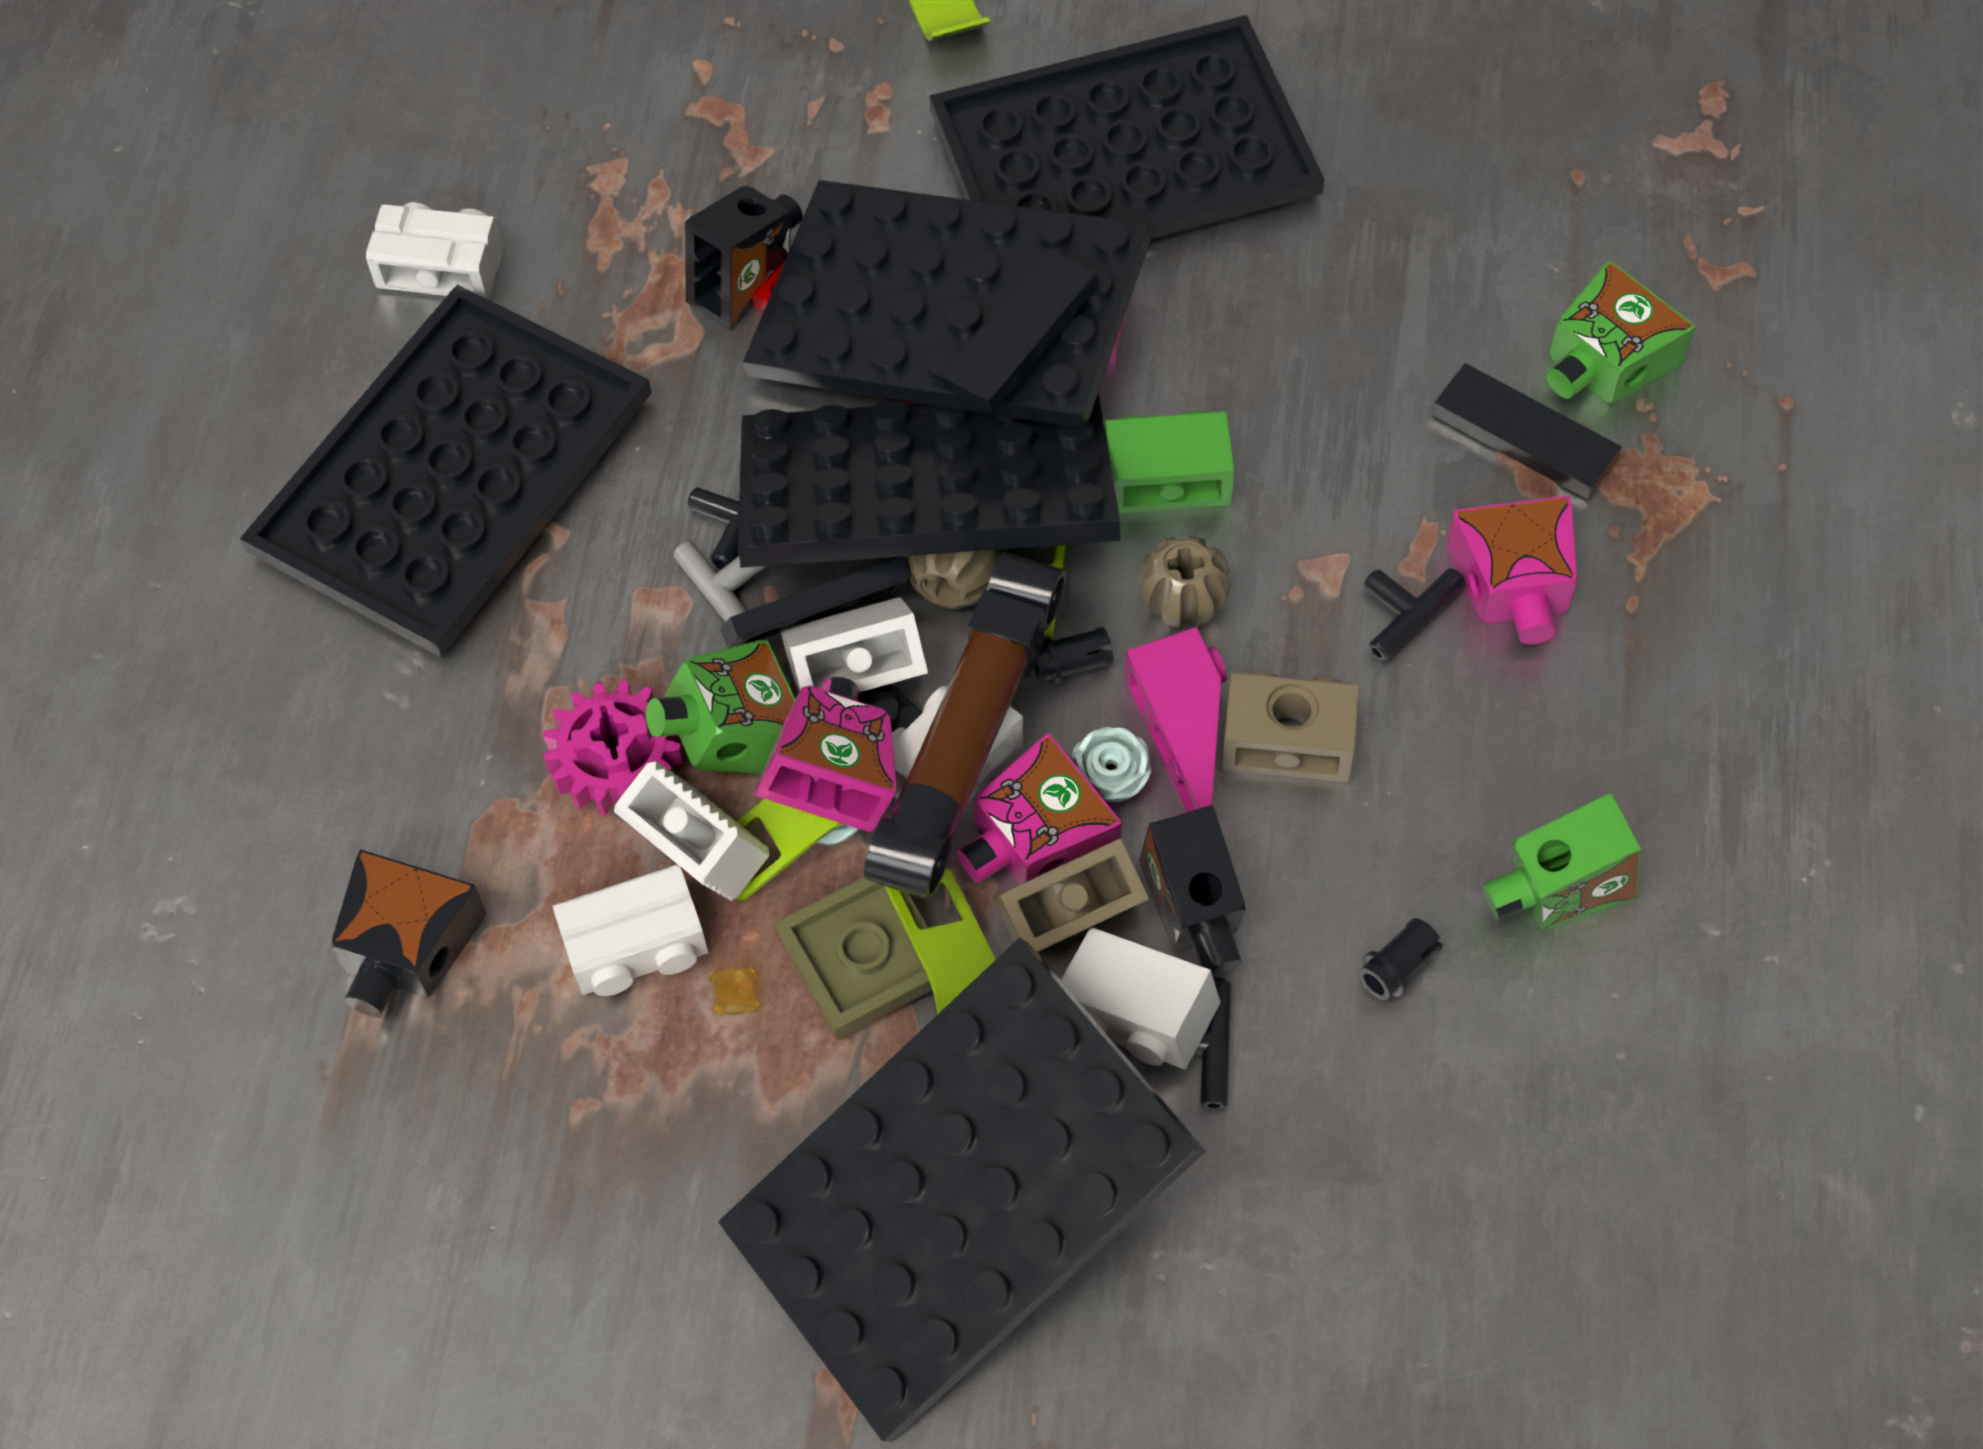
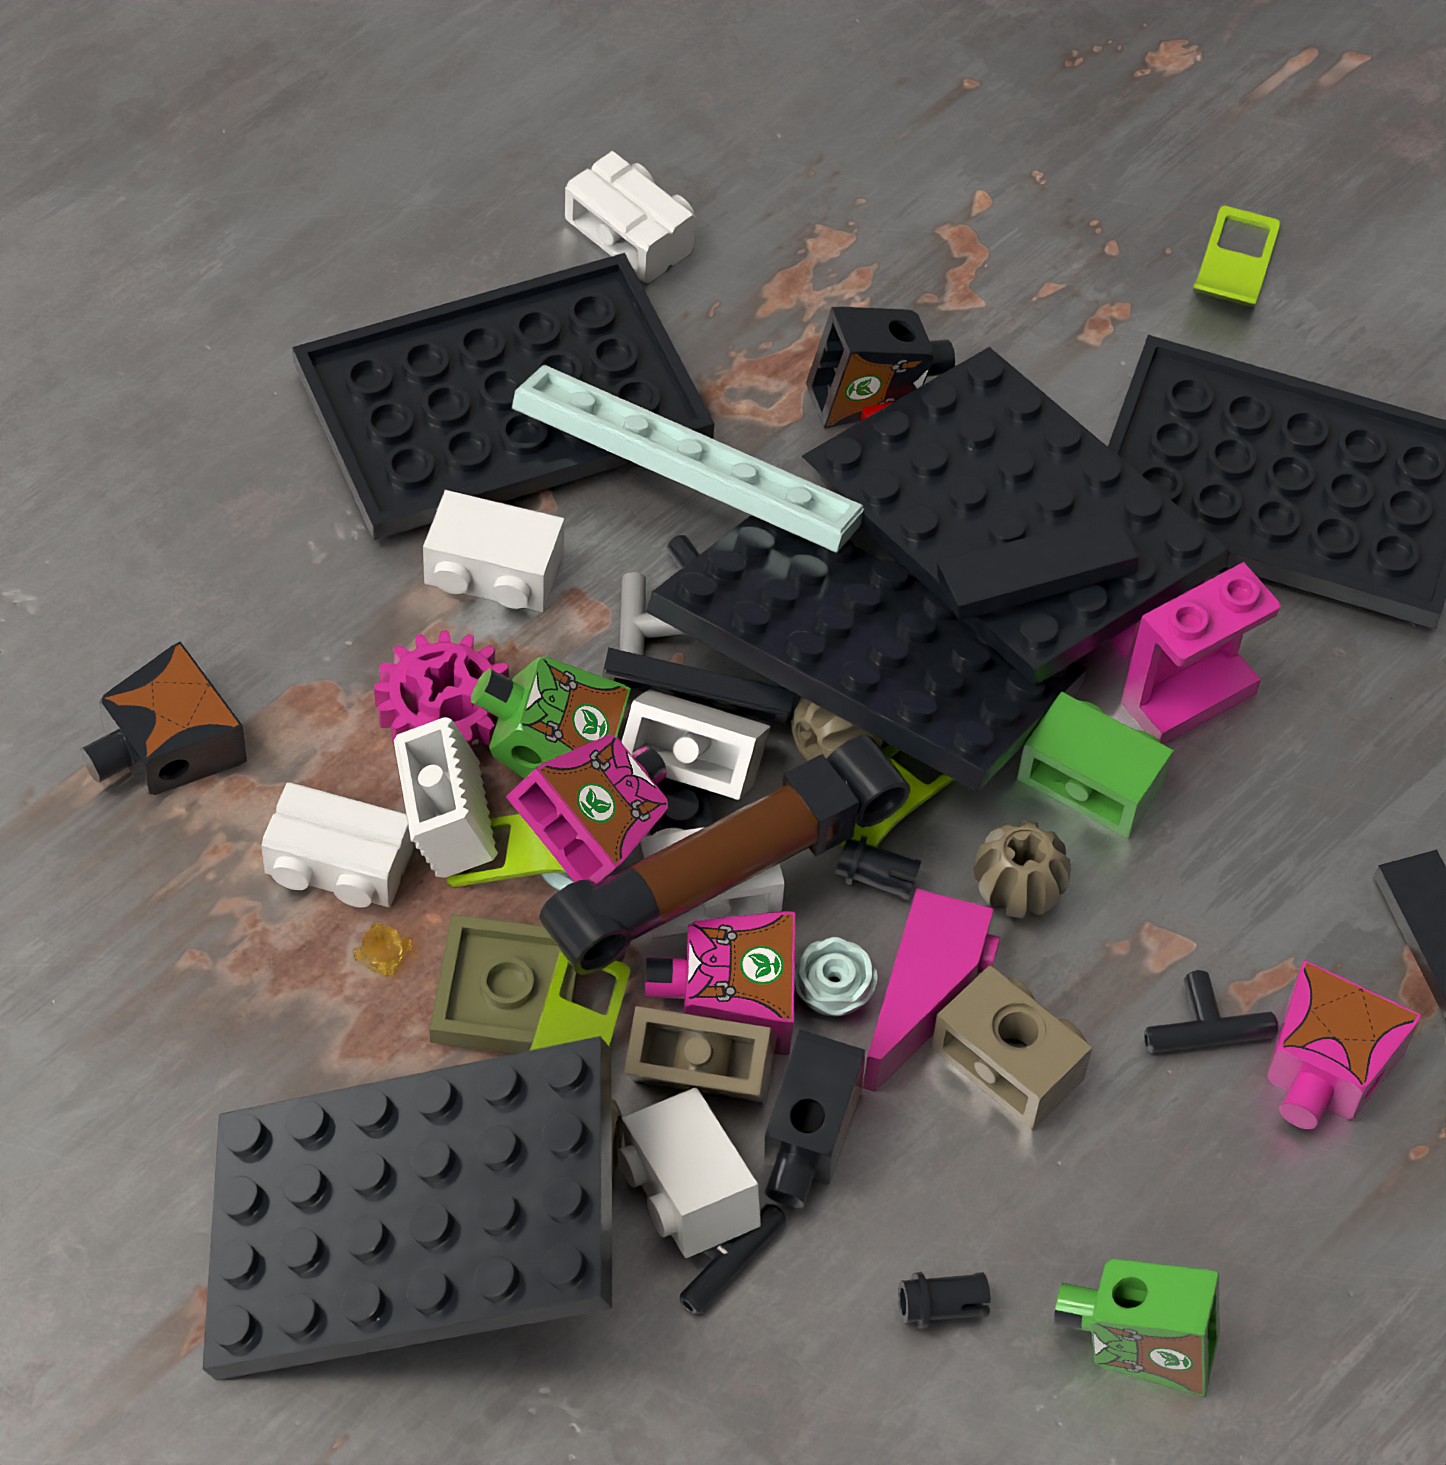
camera: 30 degrees right, 5 degrees down
none -> white brick [423,490,564,612]
none -> light aqua tile [512,365,864,553]
none -> dark pink panel [1121,562,1281,745]

